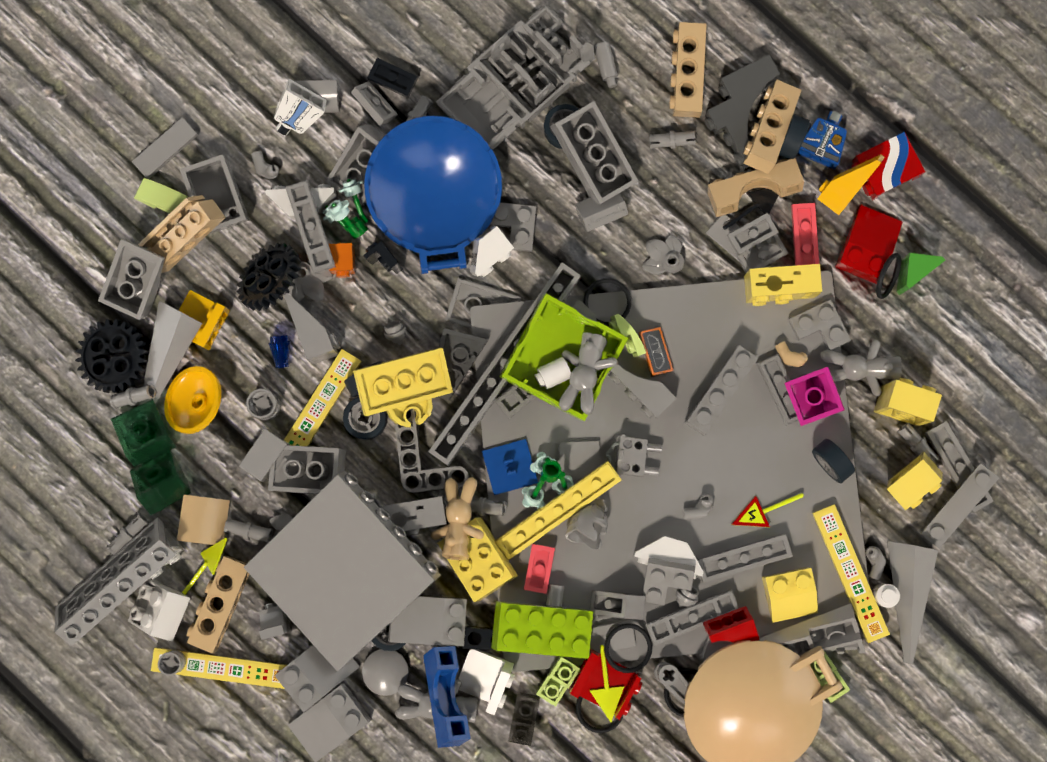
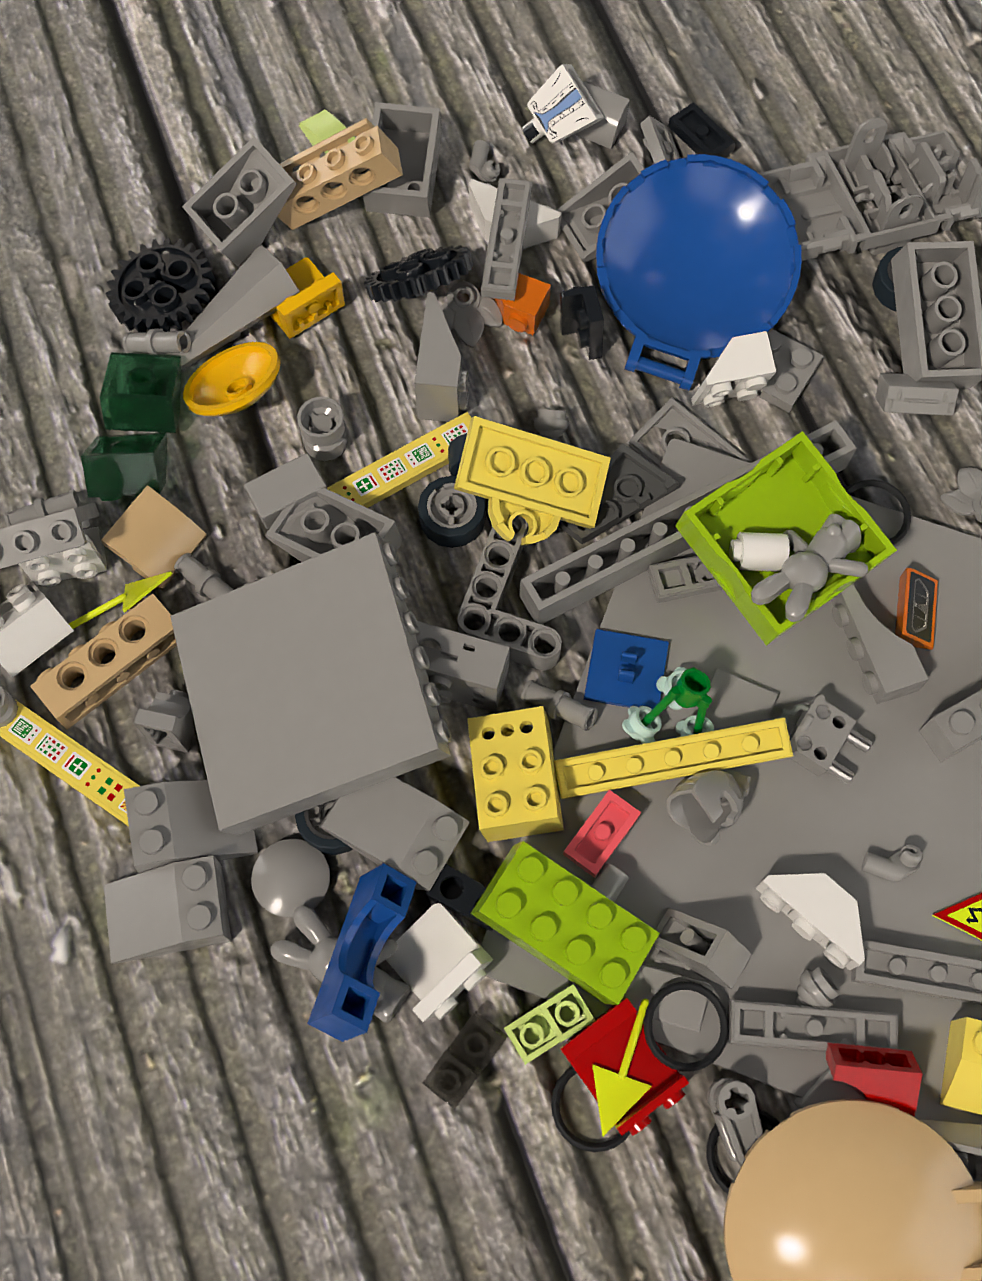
camera: 20 degrees right, 15 degrees down
light grey tile [132,117,199,179] -> none
clear blue cone [268,335,291,368] -> none
plant [323,179,368,239] -> none
tan animal [431,477,484,560] -> none
yellowish green slope [609,314,646,357] -> none
light grey plate [642,558,695,605] -> none

